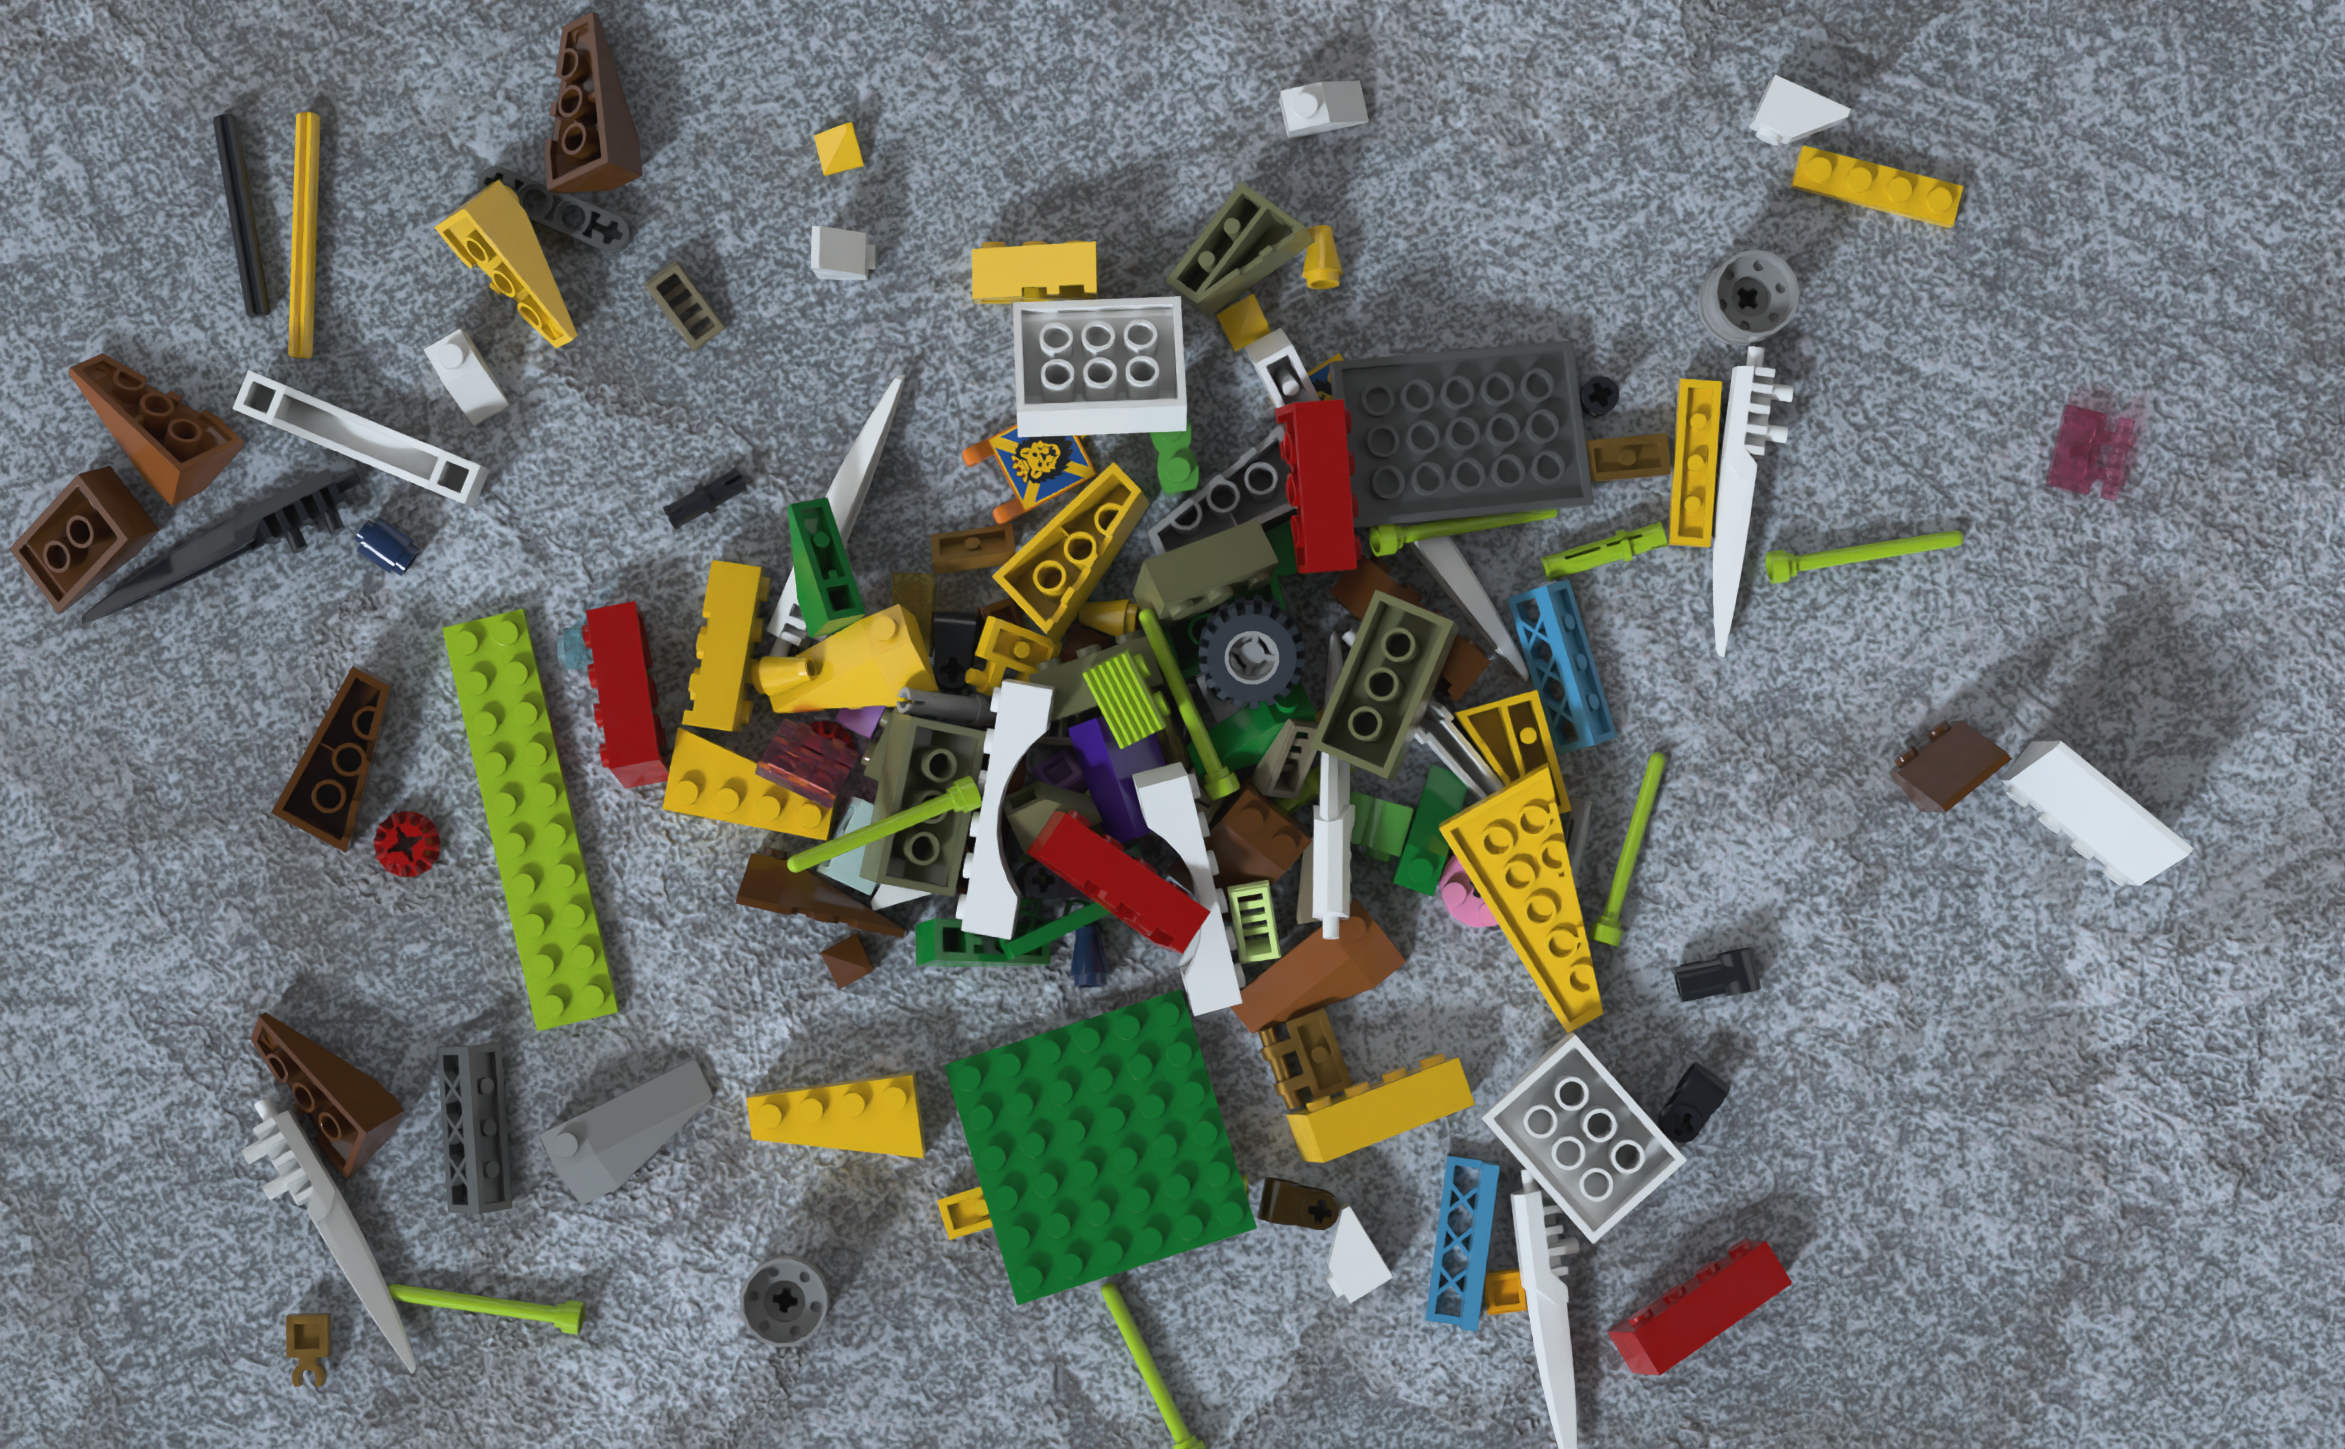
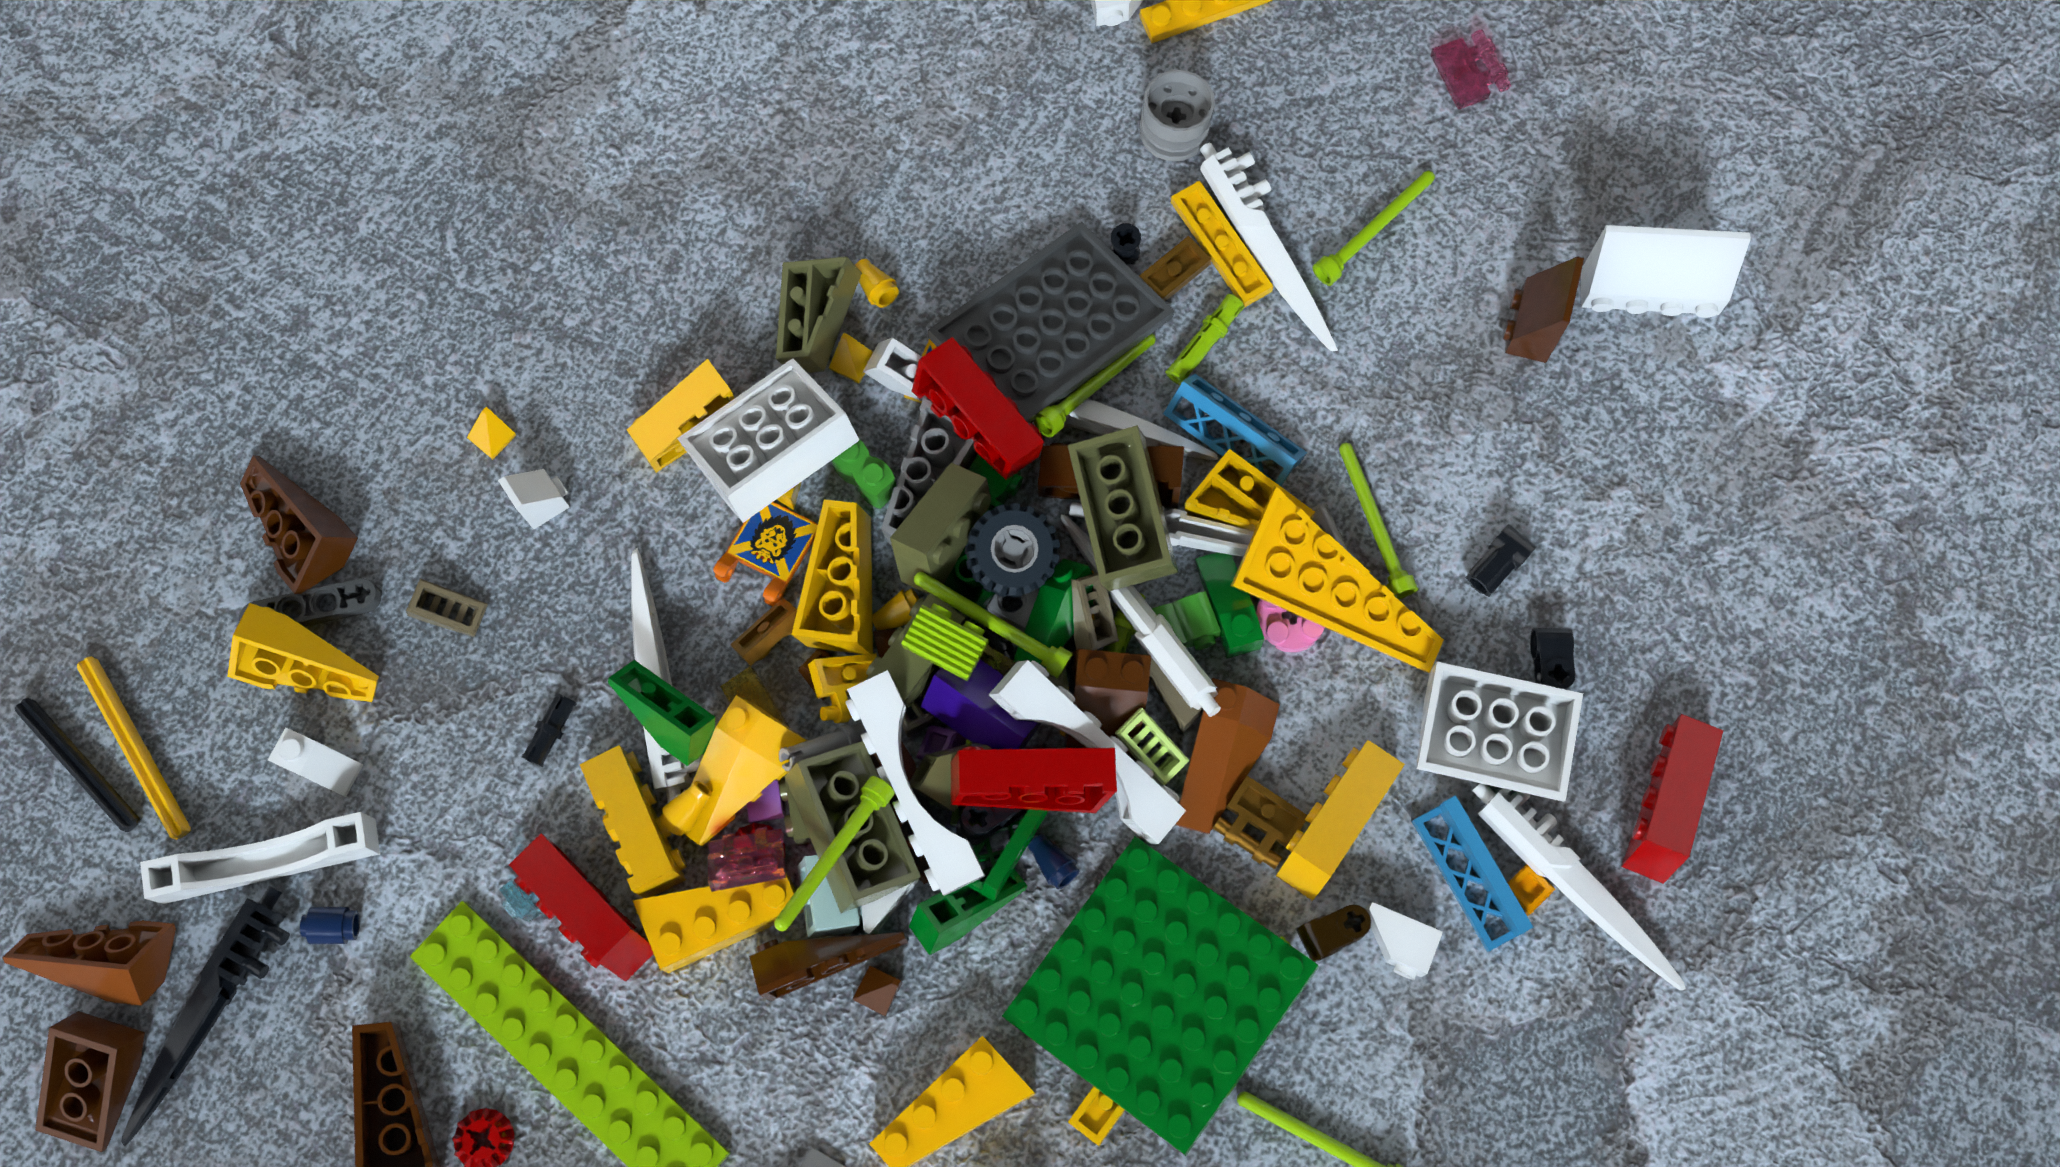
camera: 30 degrees left, 15 degrees down
black piece [933,611,977,692] -> none
white slope [1279,81,1369,140] -> none

